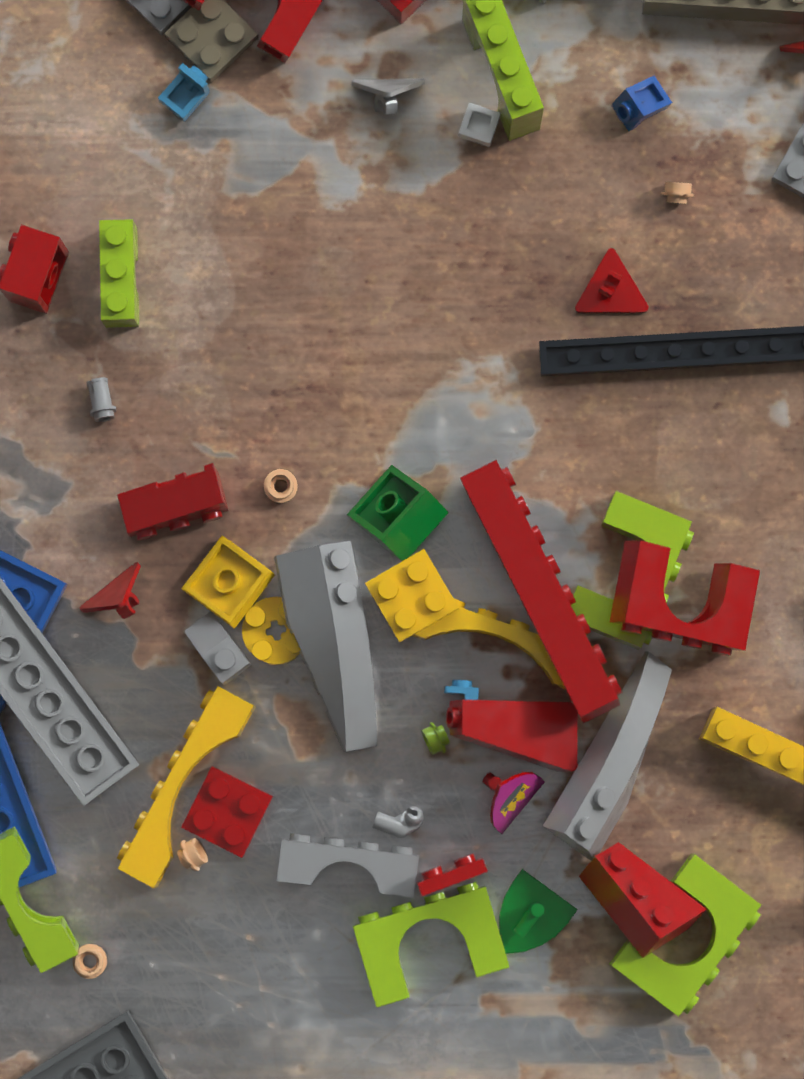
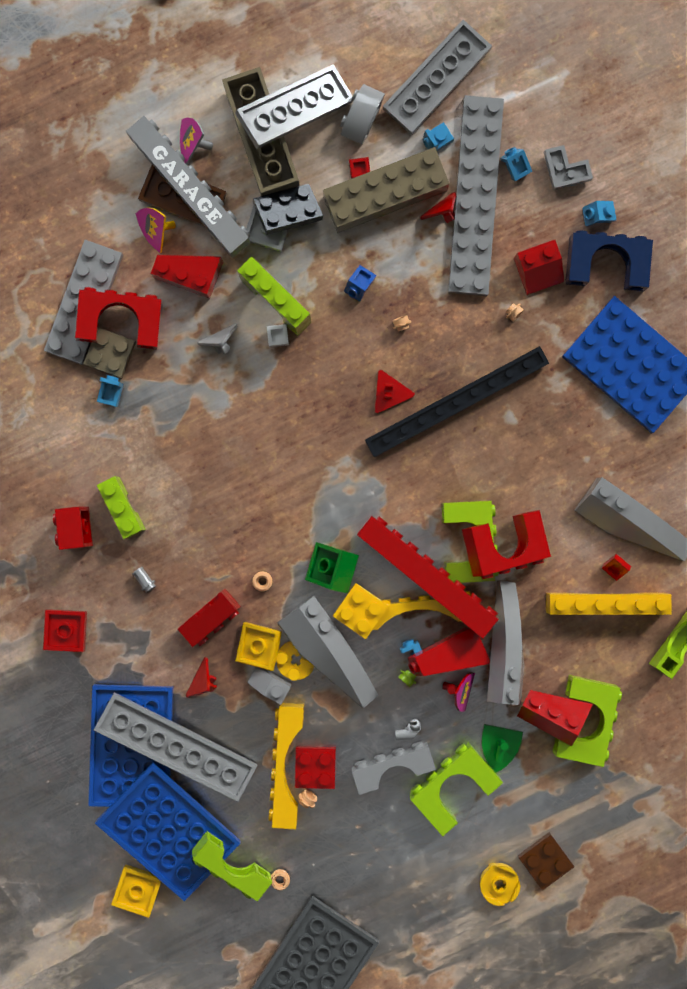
camera: 30 degrees left, 5 degrees up
red plate [417,853,488,896] -> none

